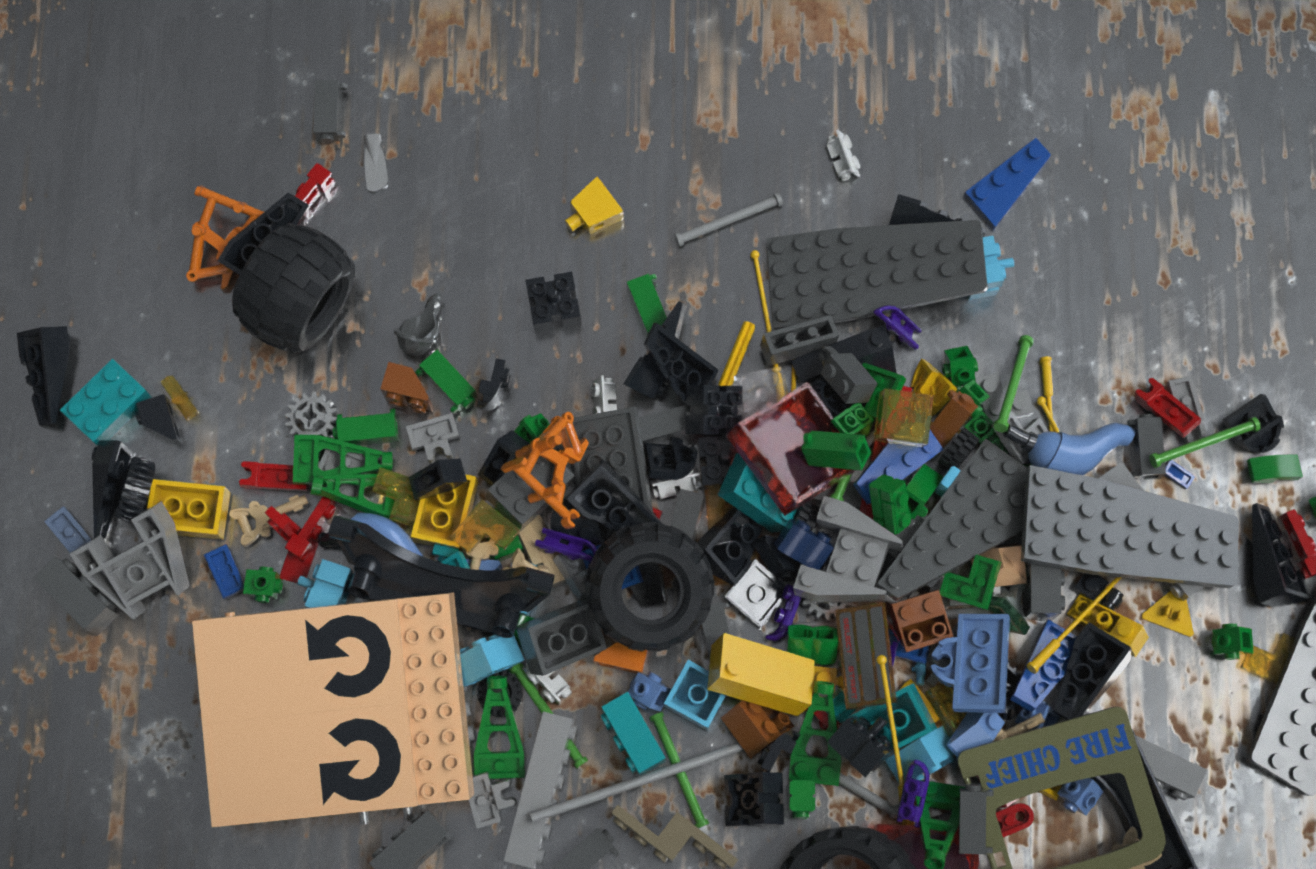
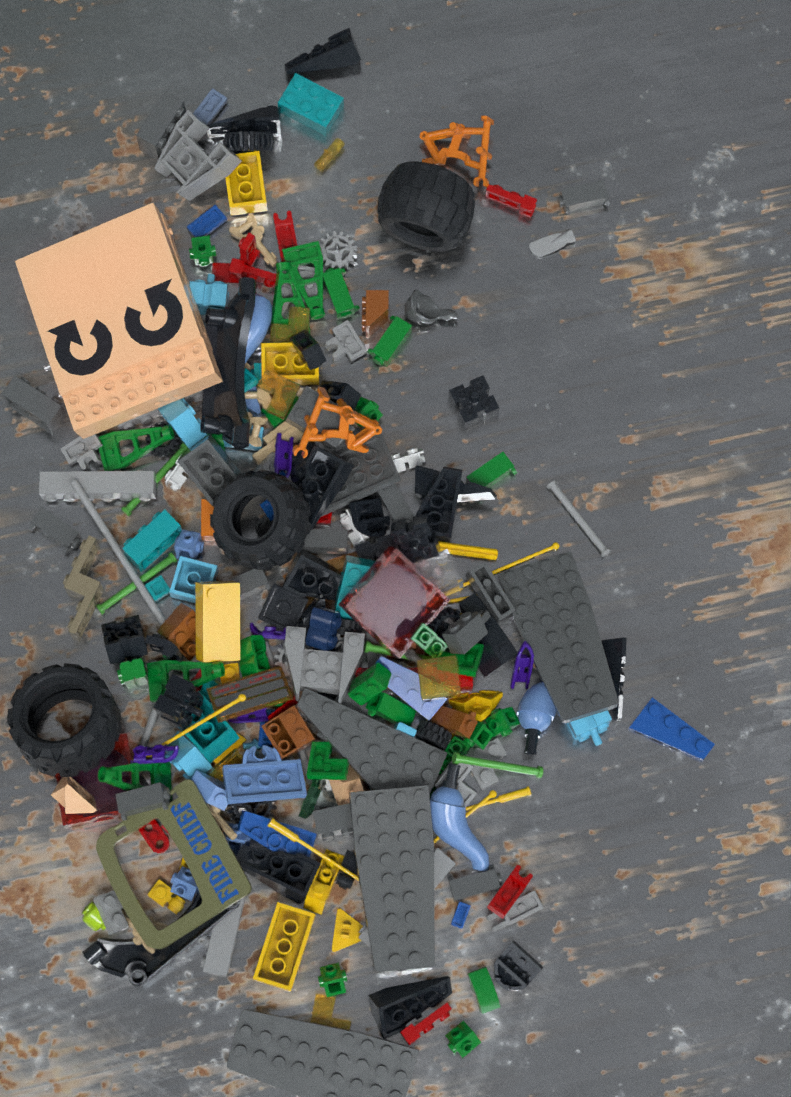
camera: 75 degrees right, 0 degrees up
black slope [135,394,182,445] -> none
black wedge [217,192,309,275] -> none
black slope [477,358,512,411] -> none
yellow torso [564,176,624,234] -> none
green brick [802,431,871,471] -> none
white hinge [826,130,860,181] -> none
bright green bar [1149,417,1260,468] -> none
none -> teal plate [145,575,170,602]
none -> yellow plate [147,880,186,915]
none -> yellow brick [253,902,316,993]
none -> medium blue animal [516,681,556,755]

